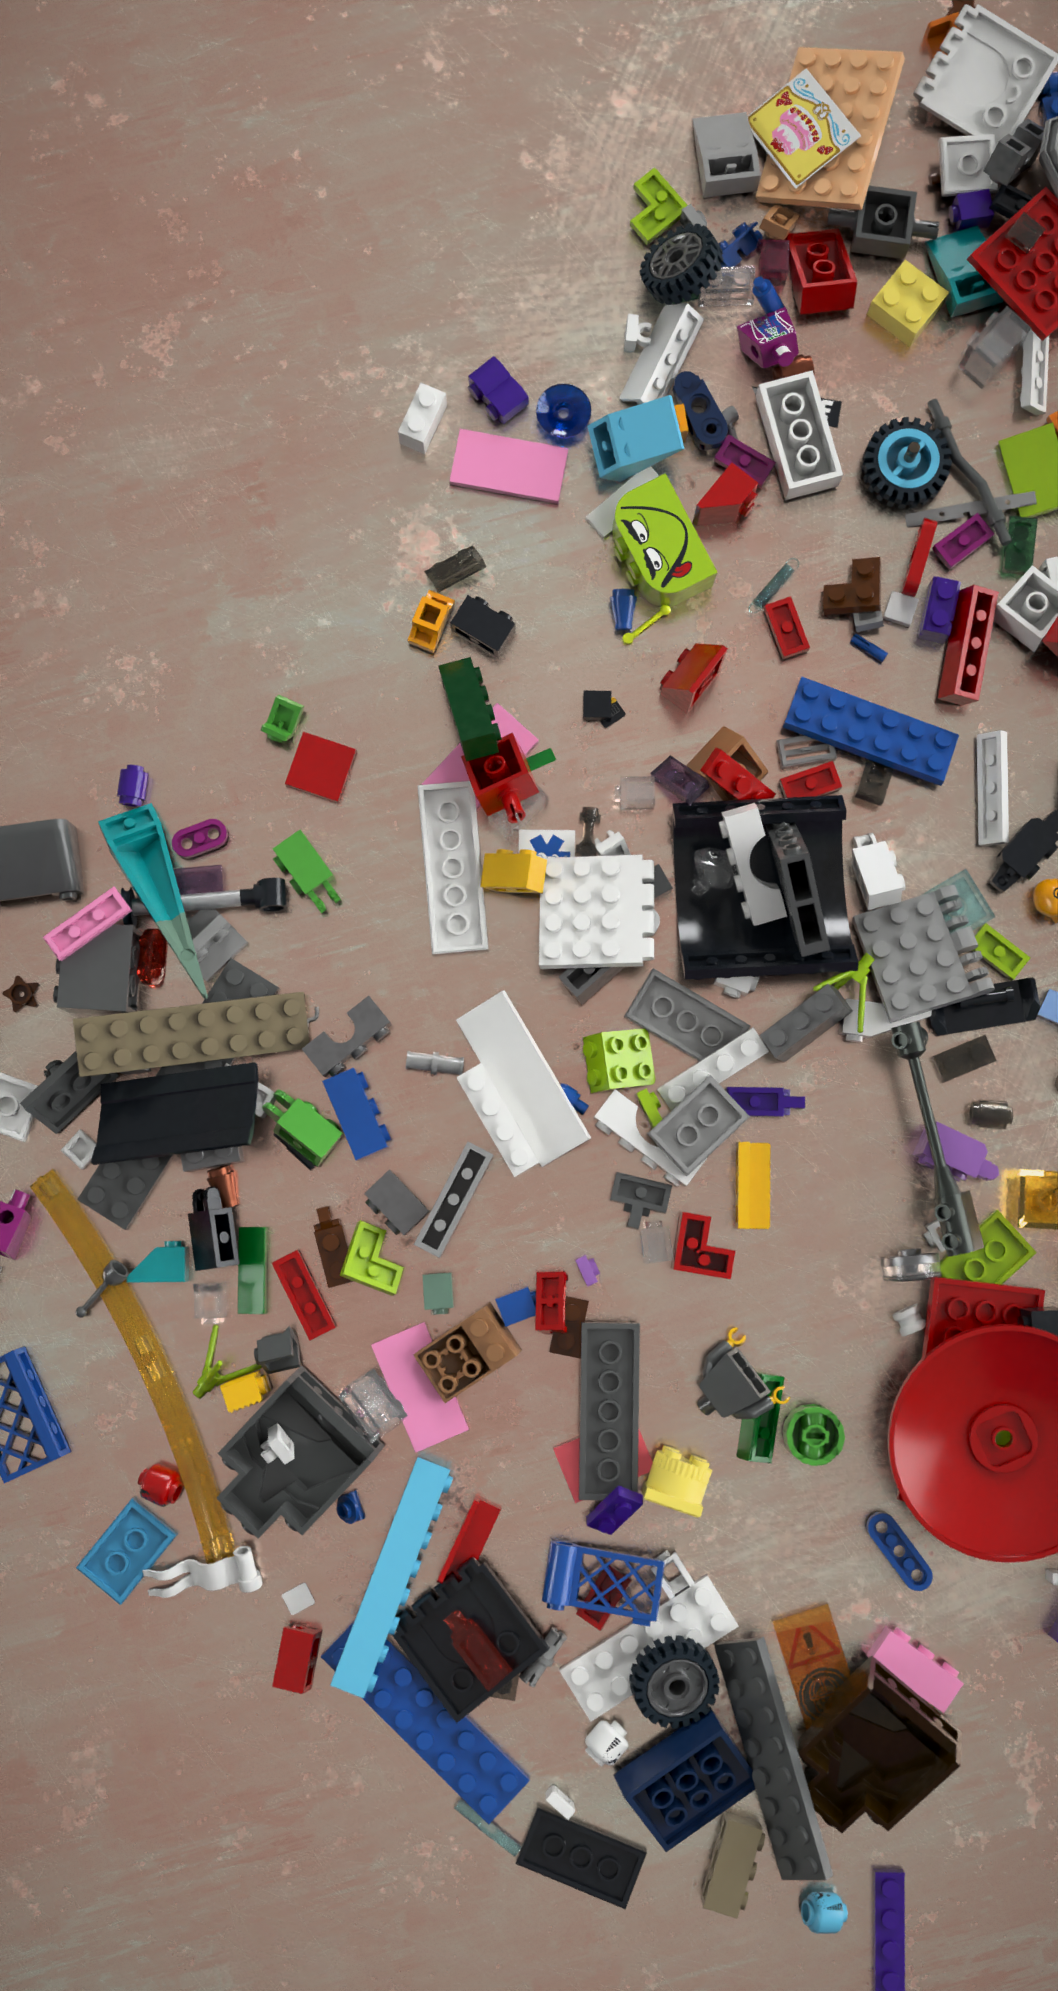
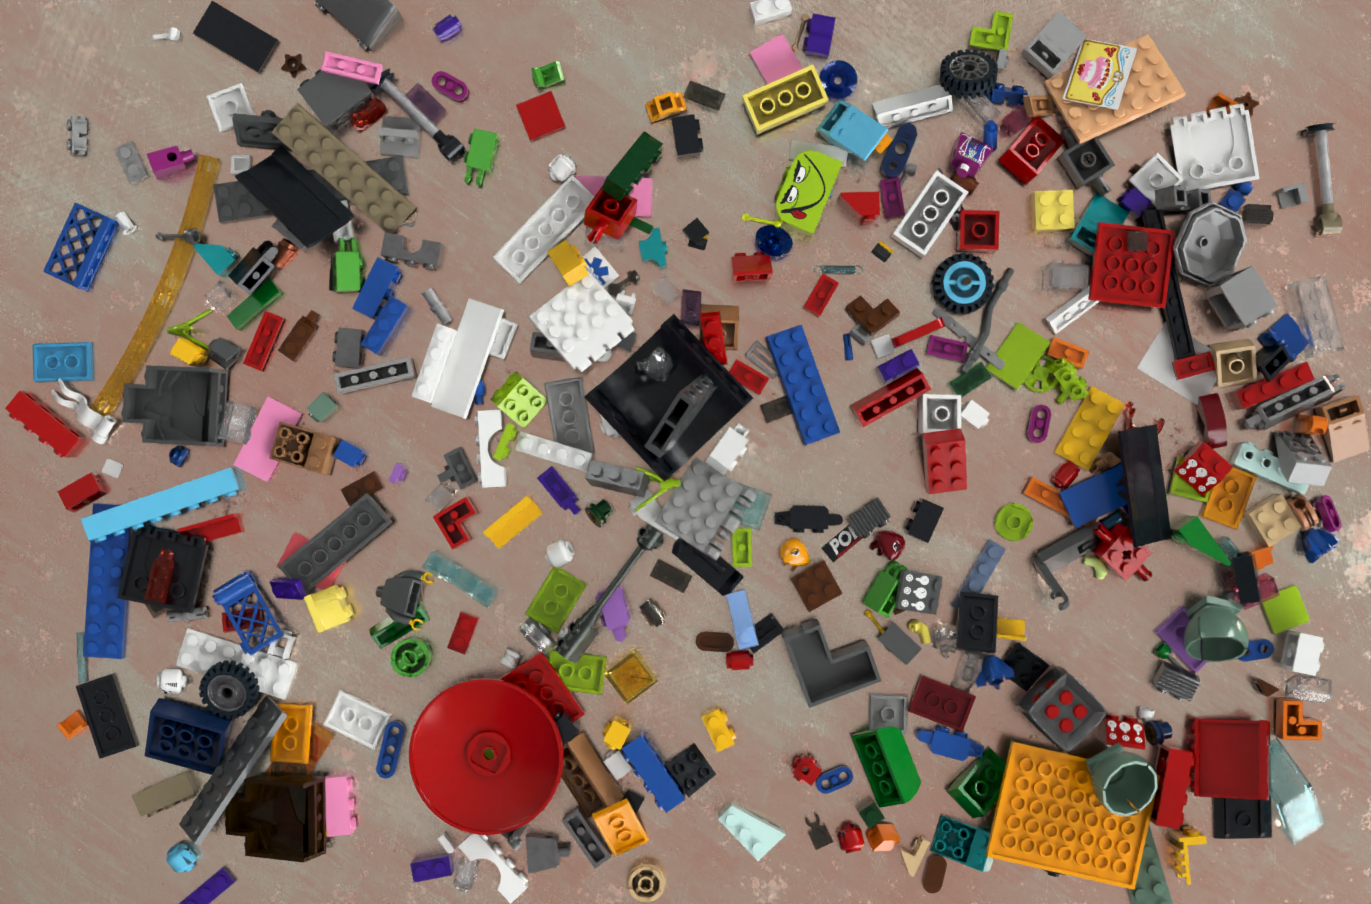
camera: 50 degrees right, 5 degrees up
teal plate [98,803,208,1000] -> none
red head [138,1463,183,1507] -> none
white tile [261,1423,294,1465] -> none
lime plate [340,1220,404,1296] -> none
red hinge [535,1272,568,1335] -> none
white tile [545,1785,575,1820] -> none
blue cone [610,589,637,630] -> none
white tile [623,314,652,352] -> none
light grey tile [647,1075,750,1176] -> none
white arch [719,803,787,926] -> none
white plate [977,730,1009,846] -> none
none -> red brick [5,391,85,458]
none -> orange panel [56,710,89,740]
none -> white piece [115,211,137,235]
none -> light orange tile [270,704,313,764]
none -> white tile [323,689,392,750]
none -> blue brick [360,295,410,356]
none -> clear light blue arch [422,550,500,608]
none -> red plate [447,612,479,655]
none -> white plate [489,318,518,360]
none -> lime tile [525,566,587,634]
none -> white head [545,540,575,568]
none -> white head [548,154,577,182]
none -> dark green piece [585,499,613,528]
none -> teal brick [638,227,668,269]
none -> light yellow brick [742,65,829,135]
none -> clear blue dish [755,225,793,257]
none -> tan hinge [791,13,809,52]
none -> black sticker [871,241,893,262]
none -> red brick [957,210,1000,252]

